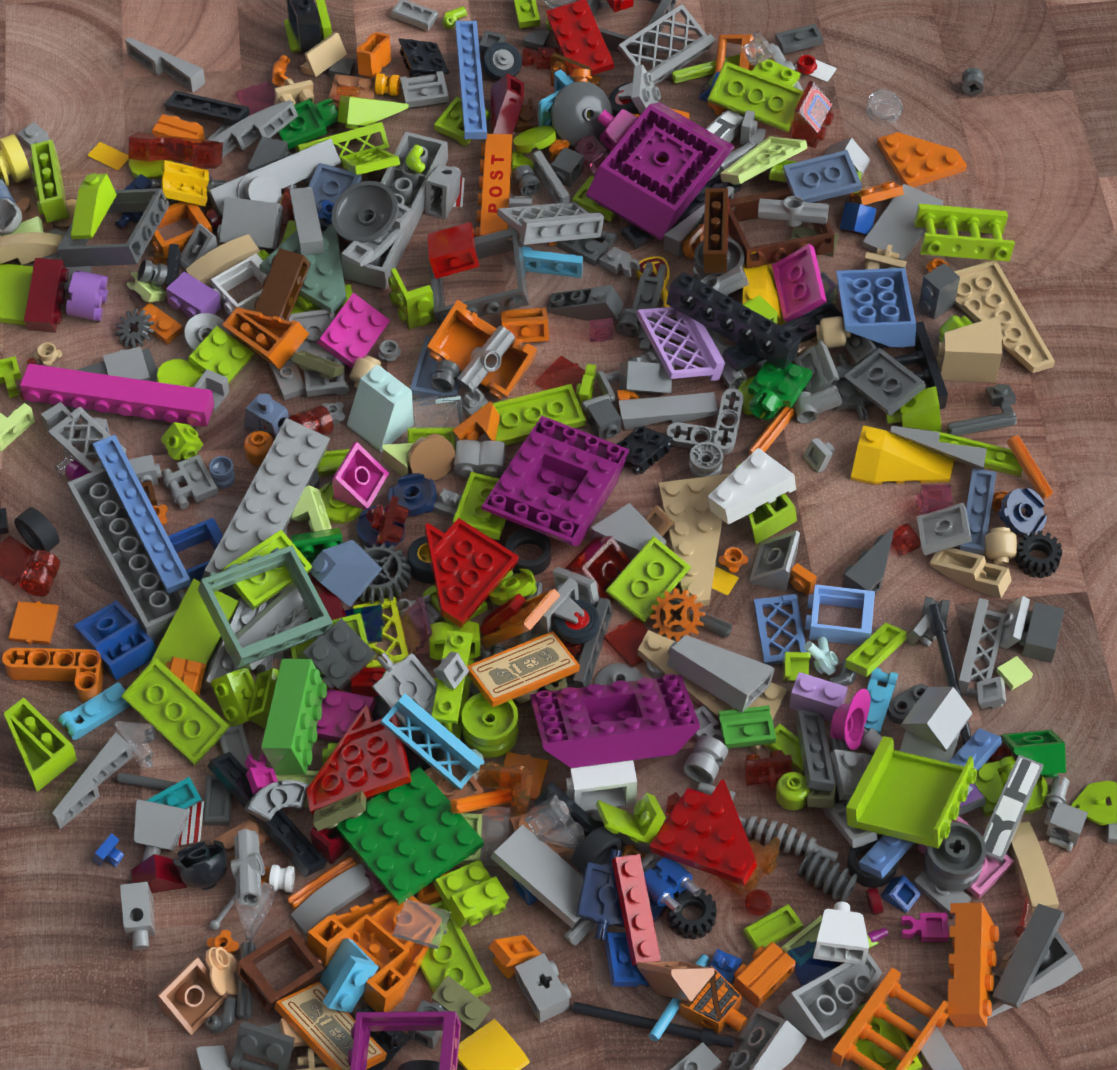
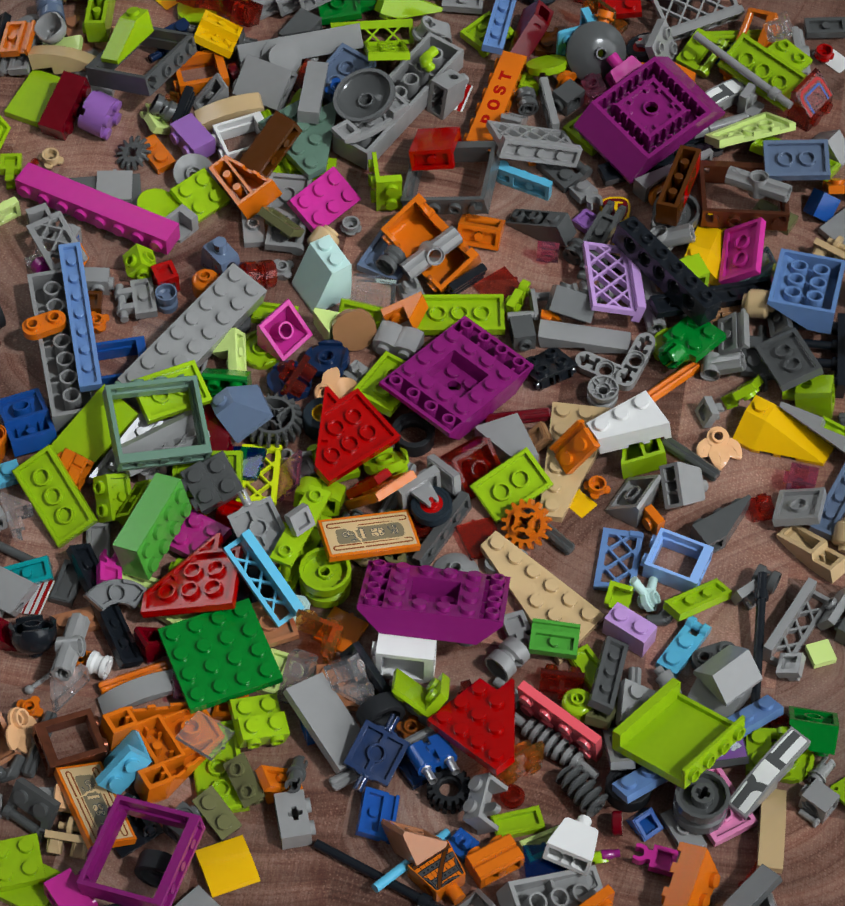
camera: 15 degrees right, 0 degrees up
olive plate [313,790,367,831] -> none
orange axle [450,789,512,814] -> none
plate [612,854,661,966] -> none
light grey slope [667,635,775,712] -> none
dark pink piece [830,689,870,750] -> none
none -> orange plate [22,310,67,340]
none -> red panel [151,260,180,292]
none -> olive hinge [223,752,265,809]
none -> dark grey pin [285,755,308,793]
none -> light nougat plate [314,367,357,399]
none -> light grey piece [412,15,452,43]
none -> black tile [445,263,487,294]
none -> light grey window [463,772,508,835]
none -> dark red axle [484,407,551,423]
none -> coral plate [517,680,603,762]
none -> orange plate [549,419,600,474]
none -> medium lavender tile [572,208,597,234]
none -> light grey torso [659,462,709,510]
none -> dark grey axle [662,438,721,481]
none -> lime plate [676,28,730,78]
none -> light grey bar [693,31,793,109]
none -> light nougat plate [696,426,742,470]
none -> lime hinge [721,375,764,410]

